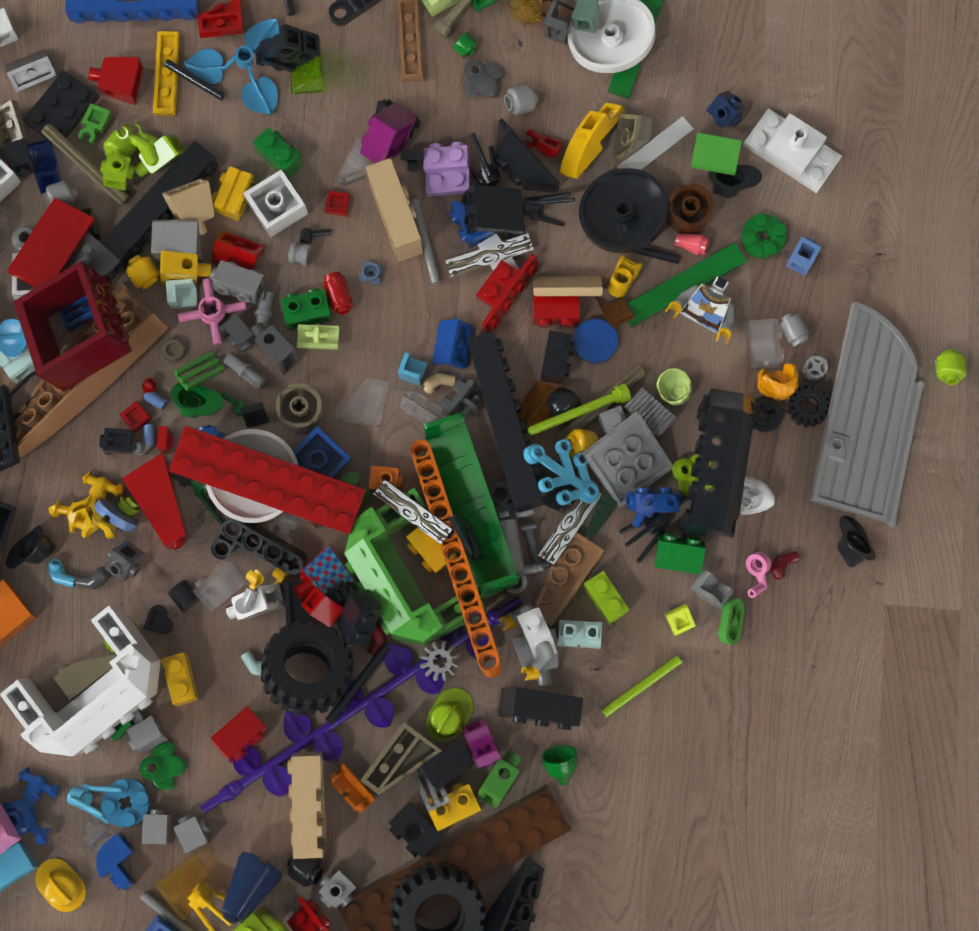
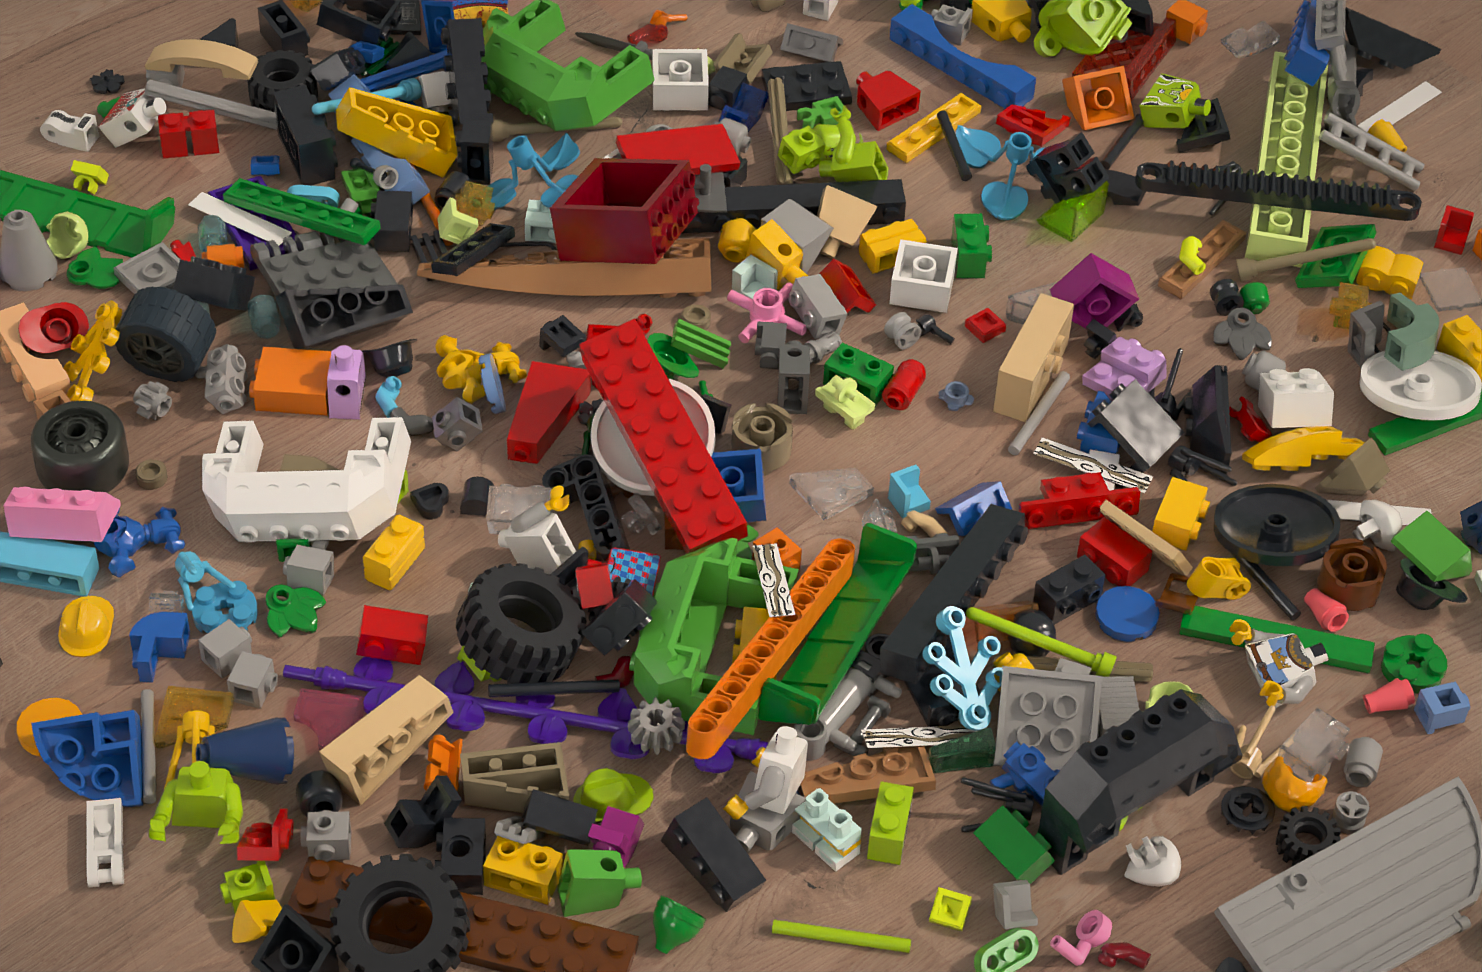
camera: 40 degrees right, 30 degrees down
lime plate [118,496,139,517] -> none
light grey axle [224,352,266,389] -> none
black arm [449,514,482,560] -> none
none -> clear pink tile [293,688,365,751]
none -> lavender torso [327,345,366,419]
none -> black brick [384,776,462,848]
none -> black slope [1086,169,1146,206]
none -> yellow brick [1152,477,1210,551]
none -> neon yellow arm [1179,236,1206,275]
none -> black wheel [1209,279,1244,316]
none -> tan plant [1230,706,1298,779]
none -> white brick [1258,368,1334,428]
none -> white piece [1352,500,1402,551]
none -> coral cone [1363,678,1415,714]

